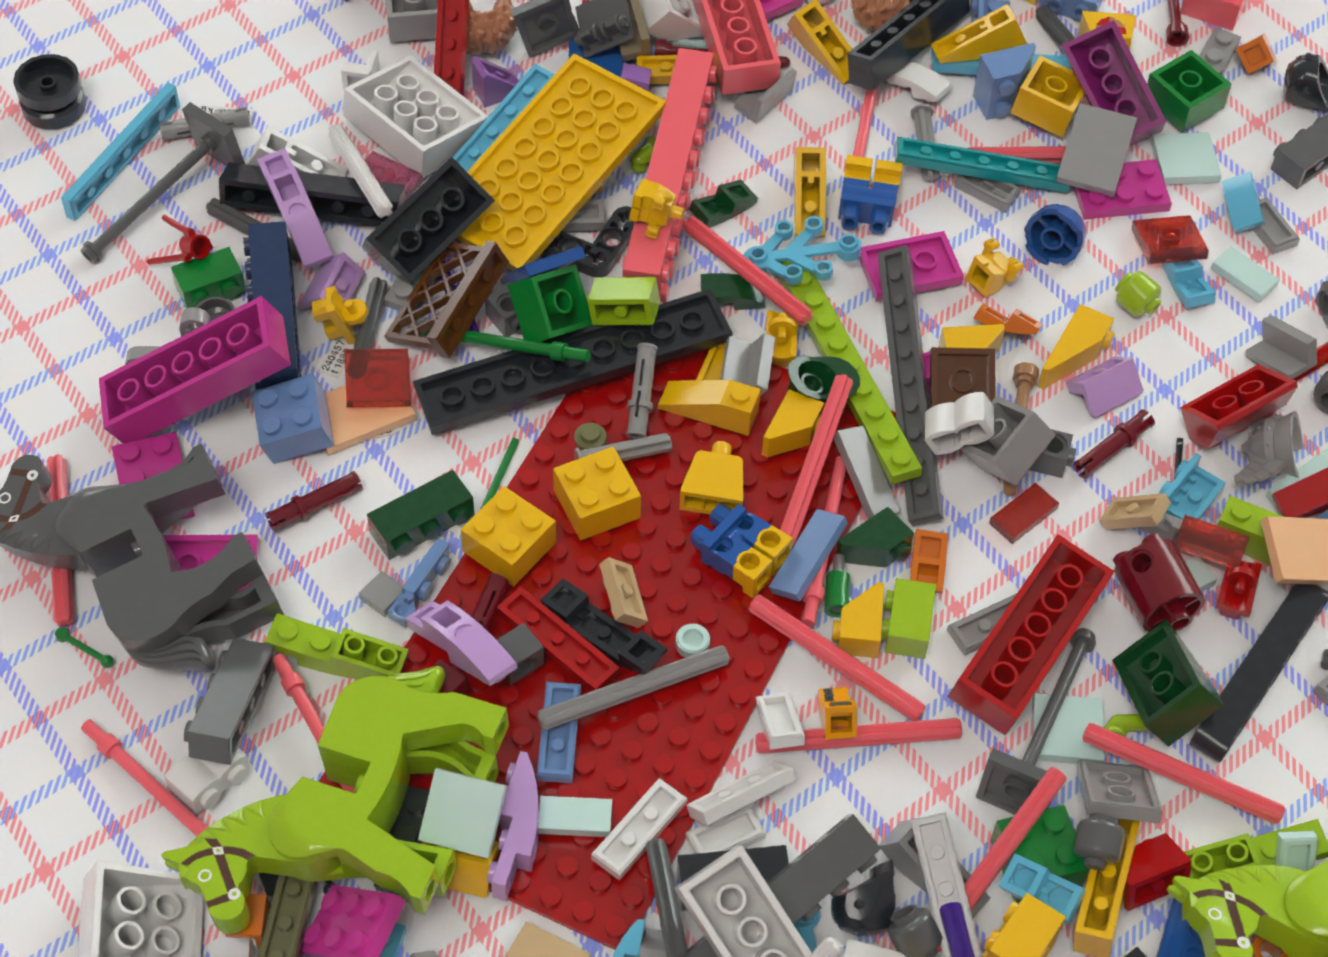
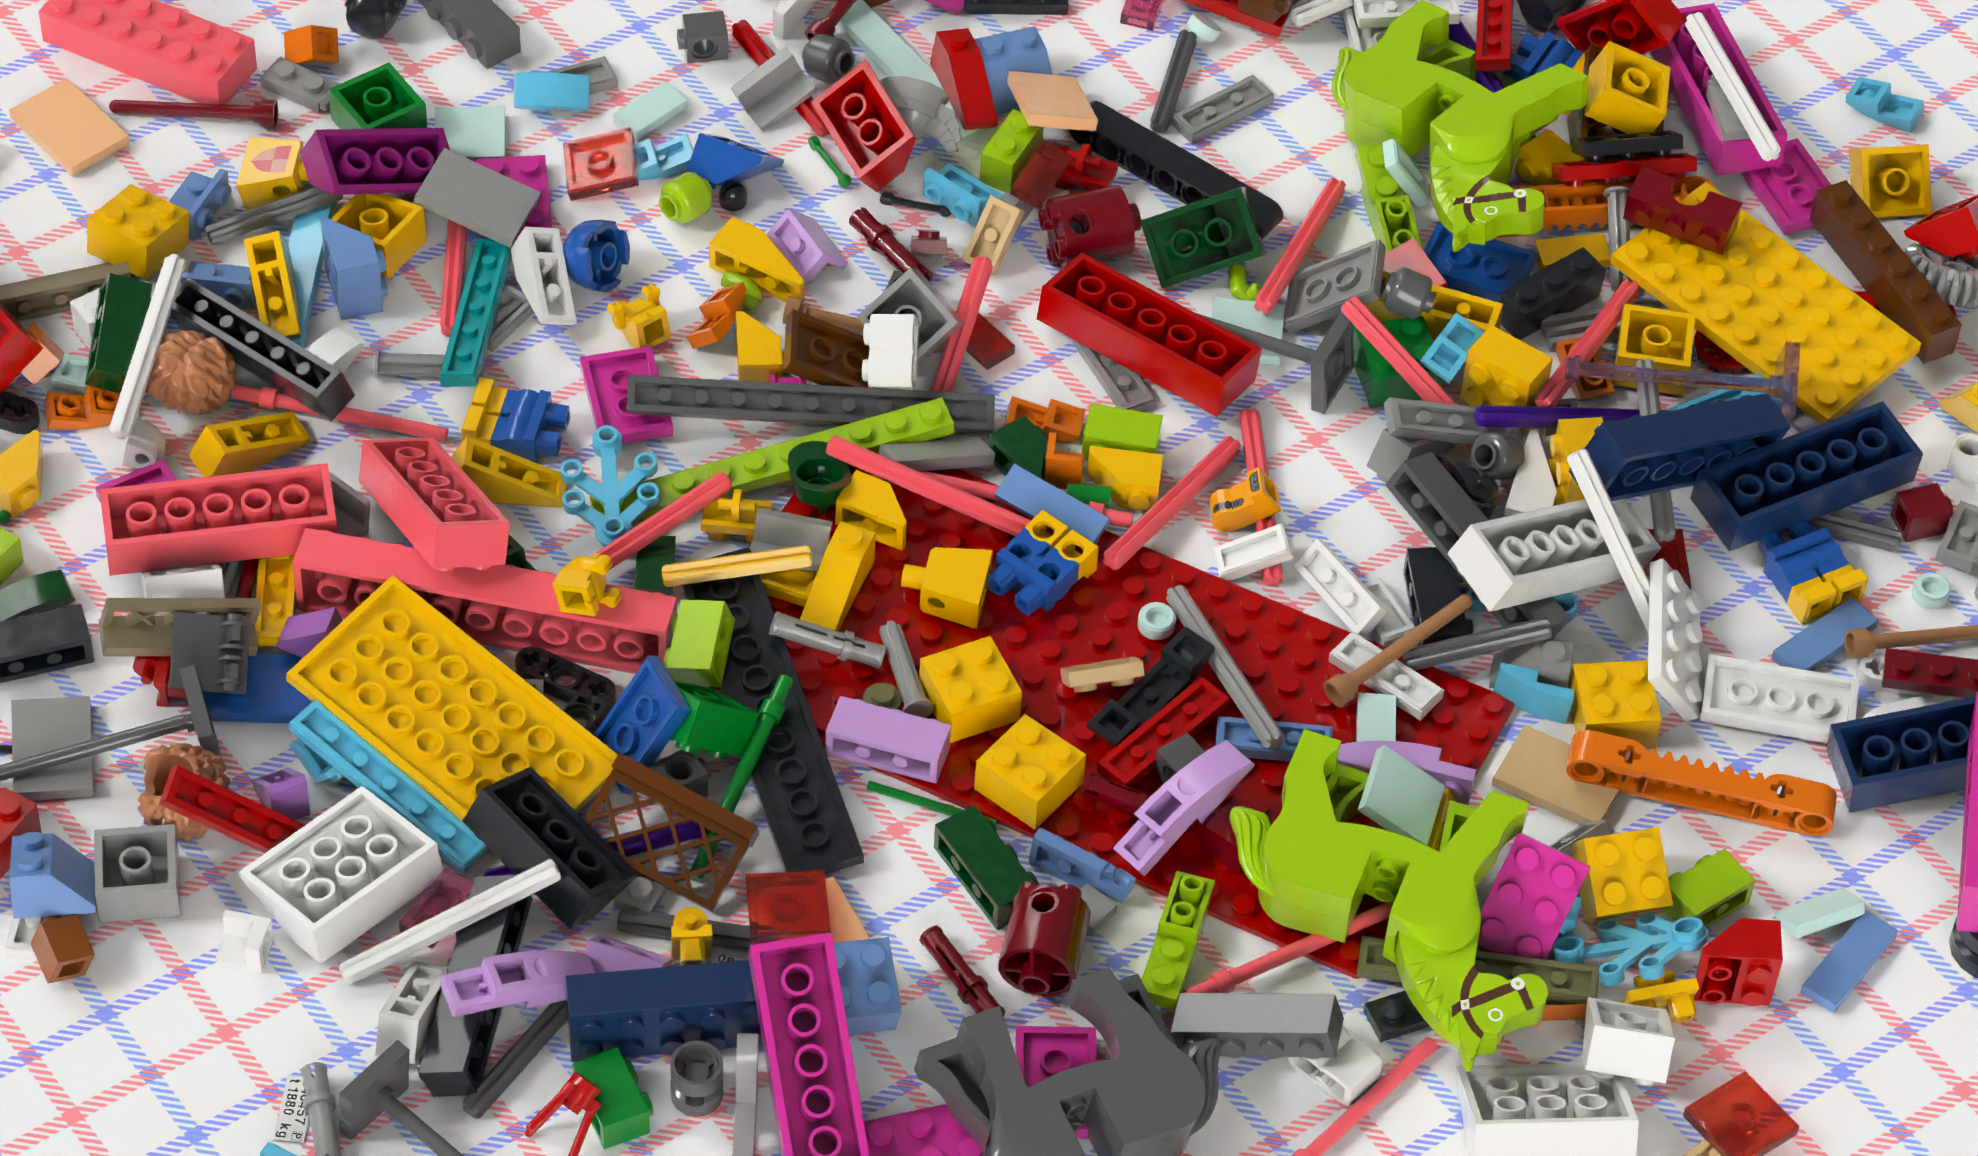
camera: 90 degrees left, 5 degrees down
none -> coral brick [359,438,510,572]
none -> white slope [511,227,577,325]
none -> yellow axle [661,545,812,587]
none -> blue slope [686,133,785,190]
none -> black hinge [719,180,747,212]
none -> lime arm [721,270,762,311]
none -> lavender brick [825,696,951,784]
none -> plate [911,230,947,254]
none -> coral axle [930,256,993,392]
none -> dark red cylinder [998,882,1091,996]
none -> orange panel [1044,432,1084,489]
none -> medium nougat piece [1323,594,1473,708]

